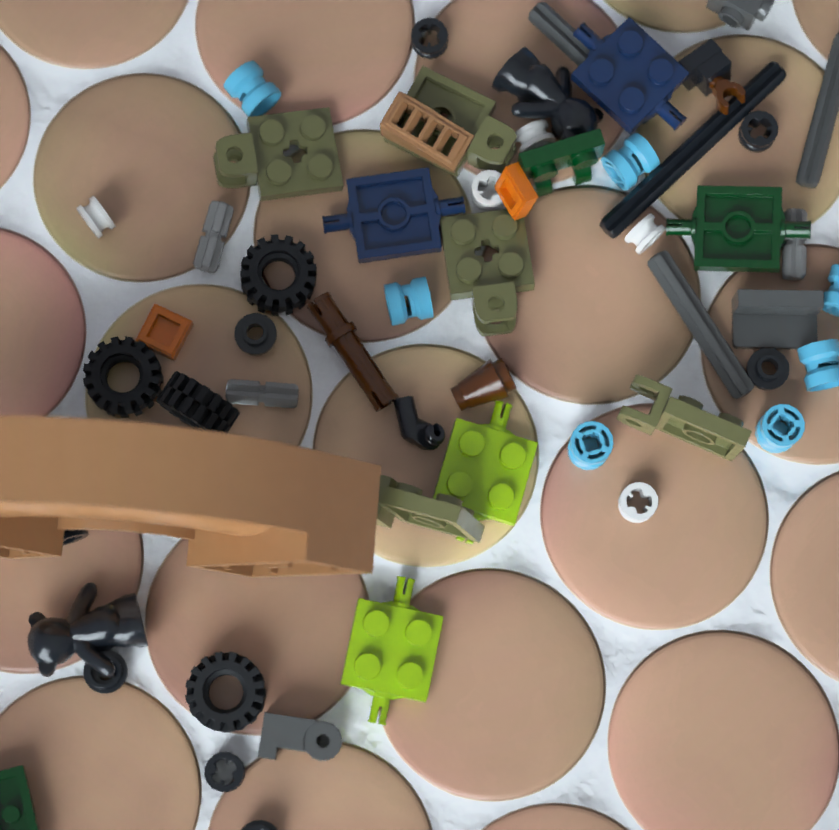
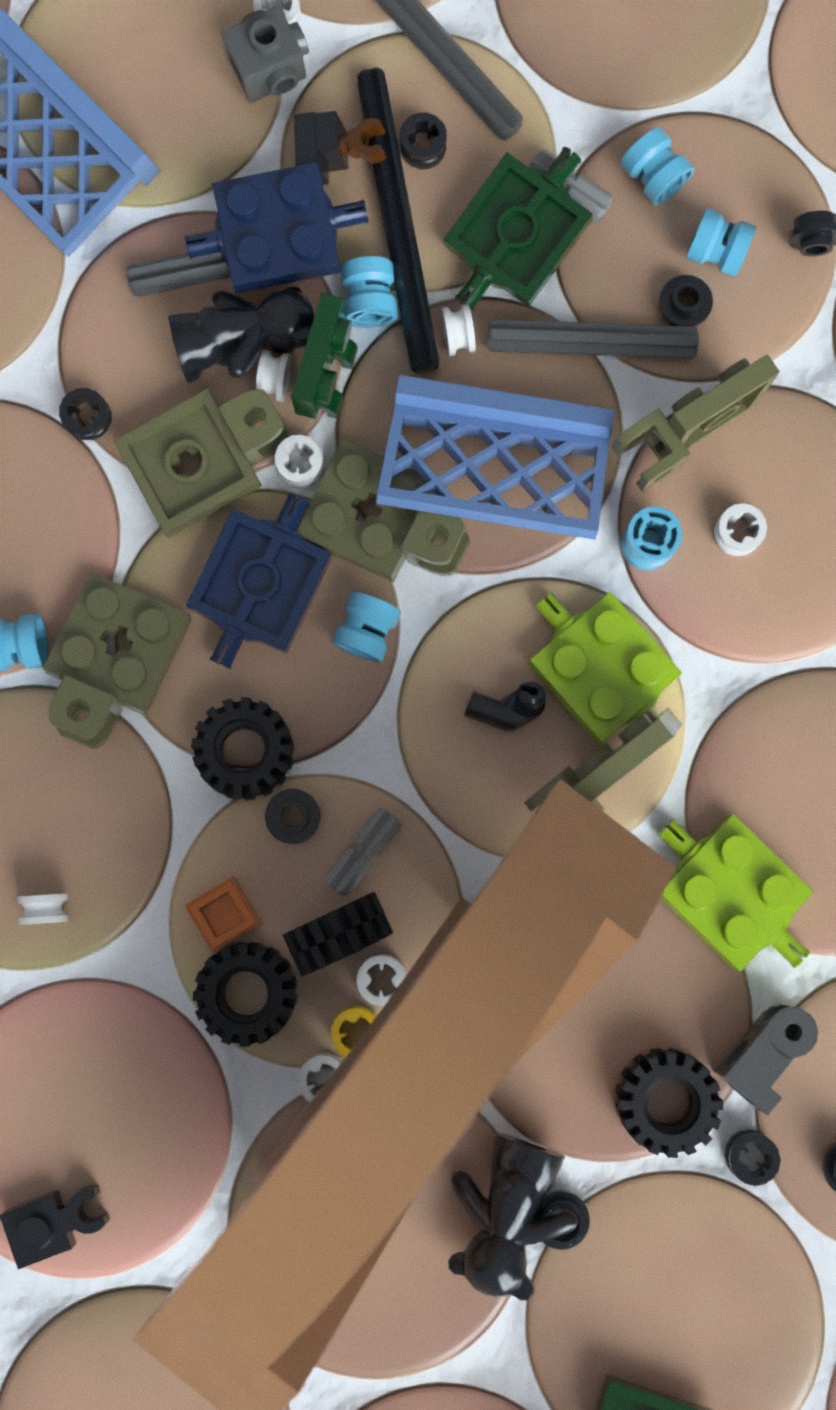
camera: 55 degrees left, 5 degrees up
light grey piece [193,201,234,273] -> none
reddish brown pin [307,292,399,412] -> none
medium nougat slope [380,91,474,173] -> none
reddish brown cone [450,358,517,411] -> none
orange tile [494,162,538,221] -> none
dark grey panel [732,289,824,350] -> none
medium azure wheel [755,404,805,453] -> none
none -> medium blue fence [376,375,615,540]

